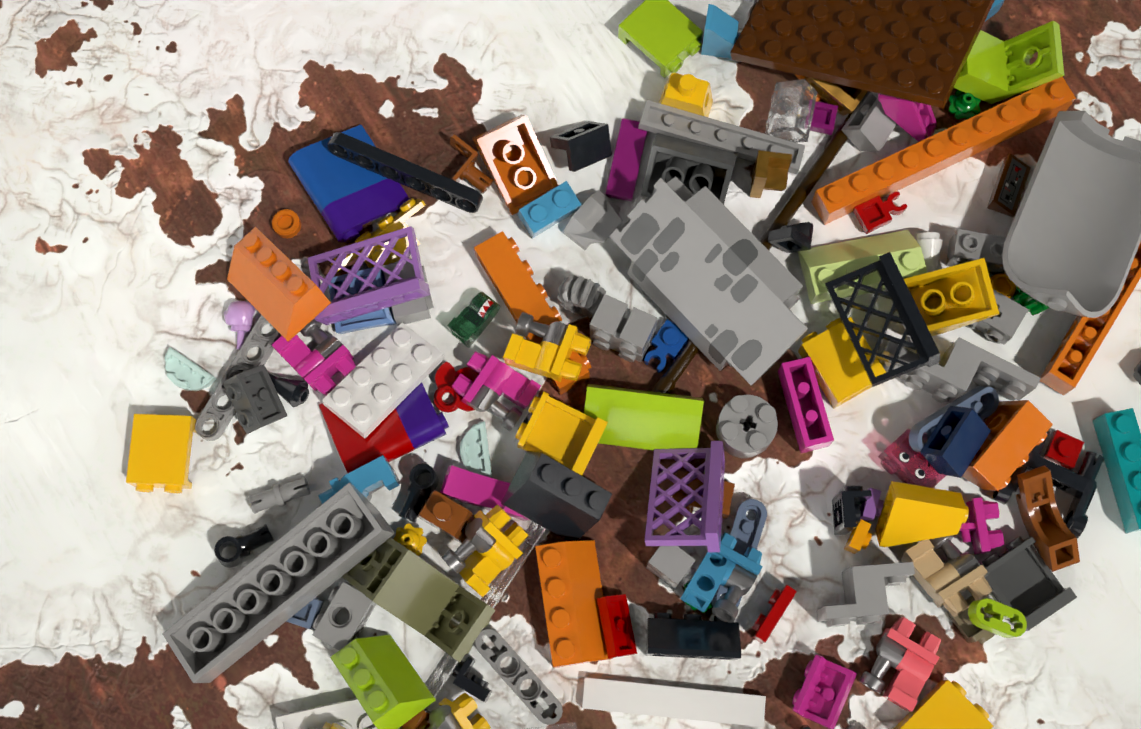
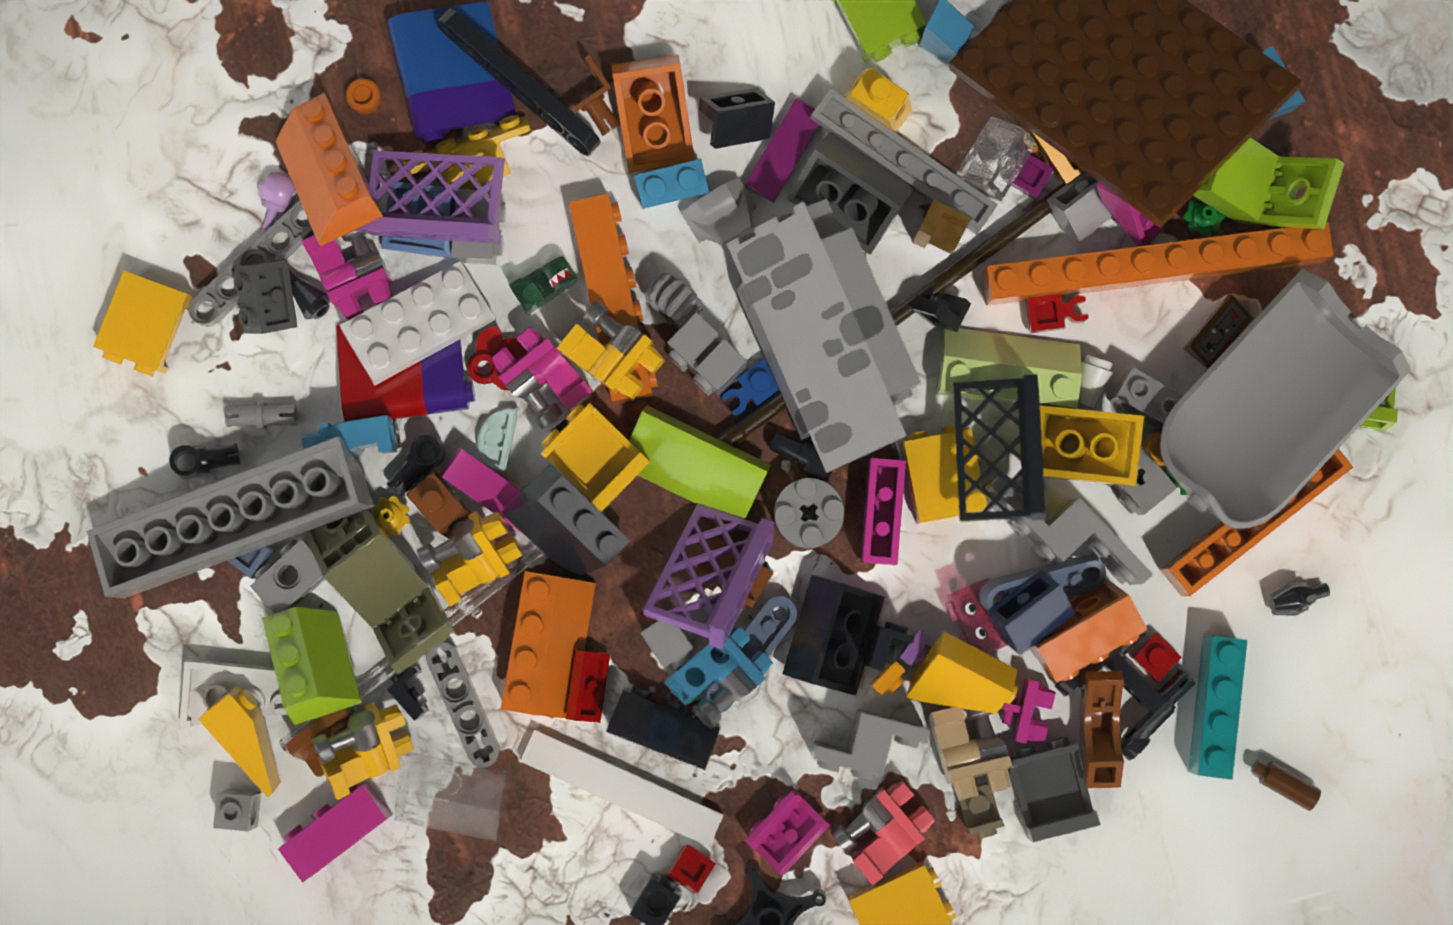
camera: 15 degrees right, 10 degrees up
light aqua tile [165,347,217,391] -> none
red plate [752,585,797,644] -> none
lime beam [968,598,1027,638] -> none
none -> black pin [769,432,833,482]
none -> black slope [782,574,885,696]

